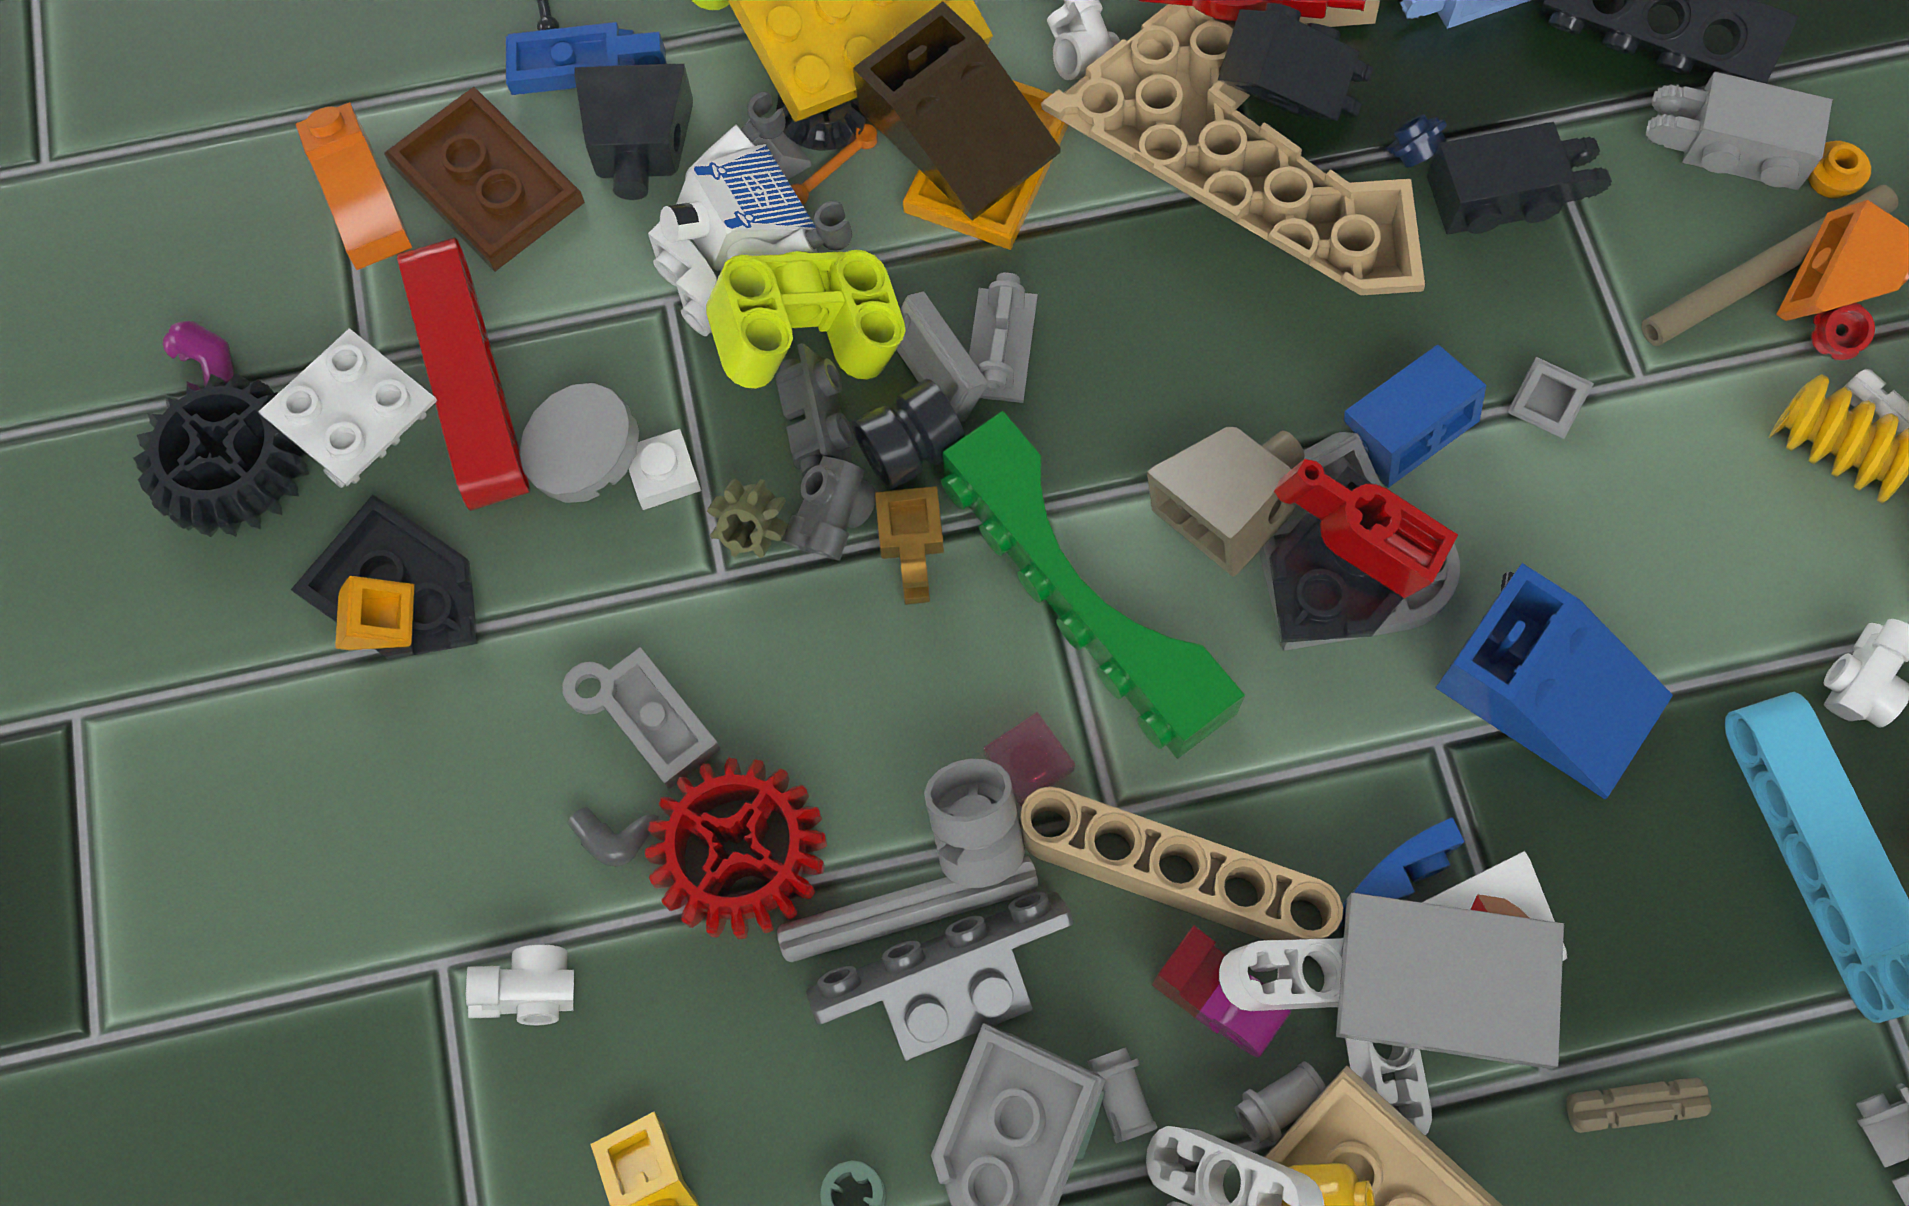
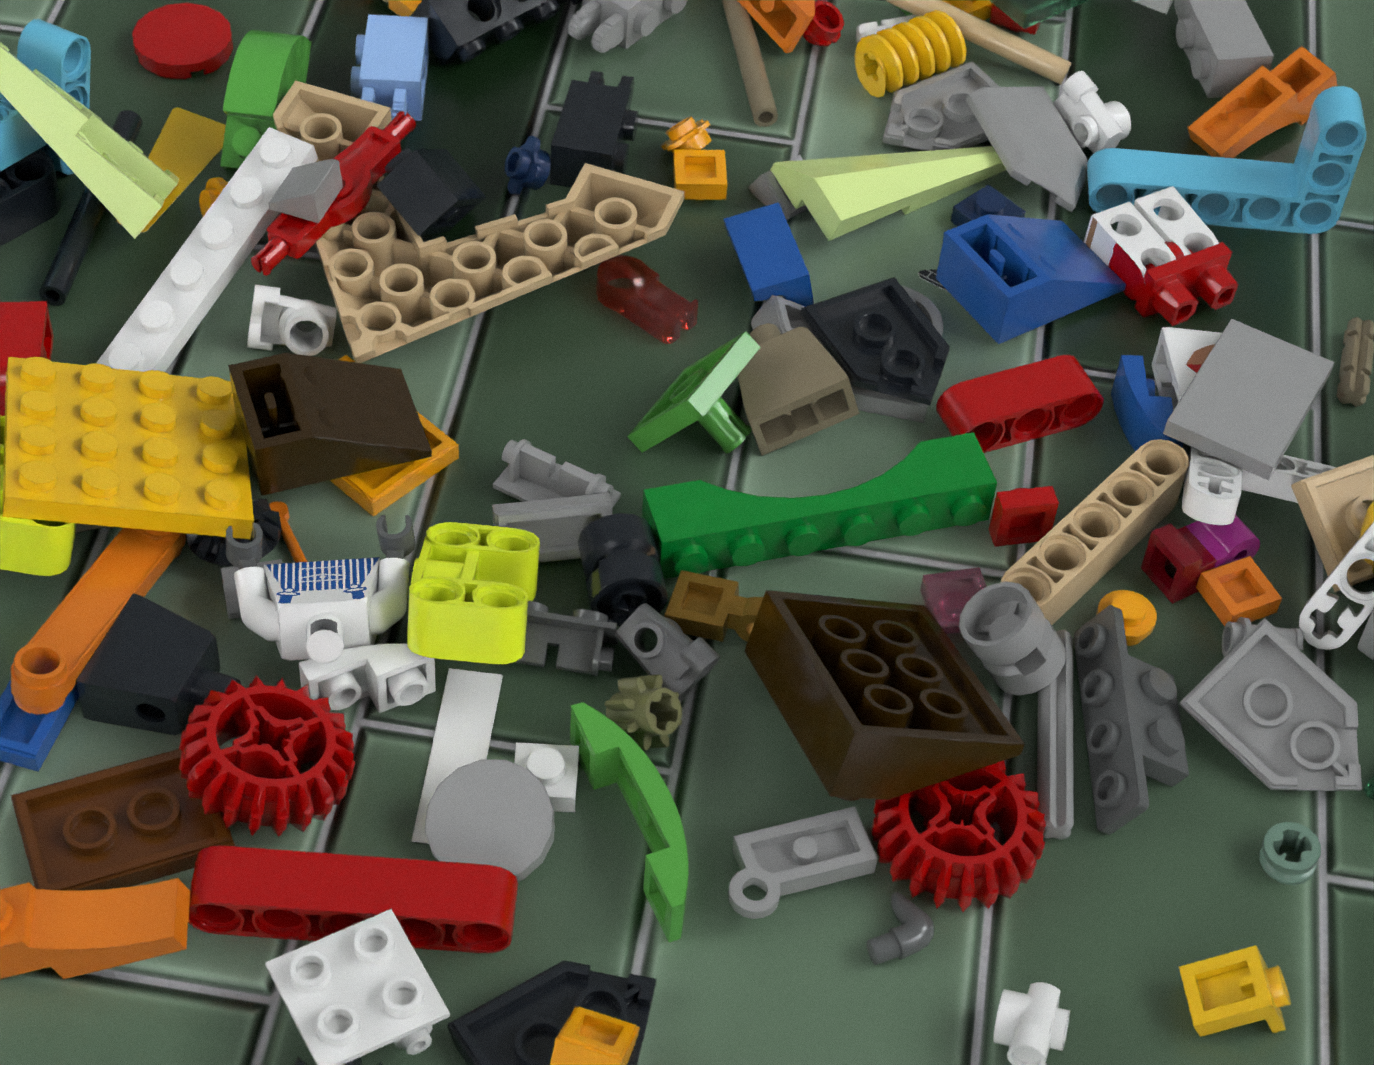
camera: 75 degrees left, 20 degrees down
light grey pin [1235,1061,1326,1144] -> none
red piece [1274,459,1458,598] -> none
none -> orange piece [11,528,186,715]
none -> red gear [179,675,355,838]
none -> white sticker [411,668,503,844]
none -> bright green slope [570,702,689,943]
none -> clear red piece [596,255,699,344]
none -> bright green tile [627,331,761,454]
none -> light orange plate [661,116,712,154]
none -> light orange plate [673,149,728,200]
none -> dark brown slope [744,590,1025,801]
none -> yellowish green wedge [771,146,1006,241]
none -> light grey tile [883,61,1000,151]
none -> red beam [936,355,1104,453]
none -> dark blue plate [951,184,1026,226]
none -> light grey tile [966,86,1088,212]
none -> red plate [988,486,1059,547]
none -> hips [1084,186,1238,326]
none -> light orange plate [1096,590,1157,646]
none -> orange plate [1196,556,1282,626]

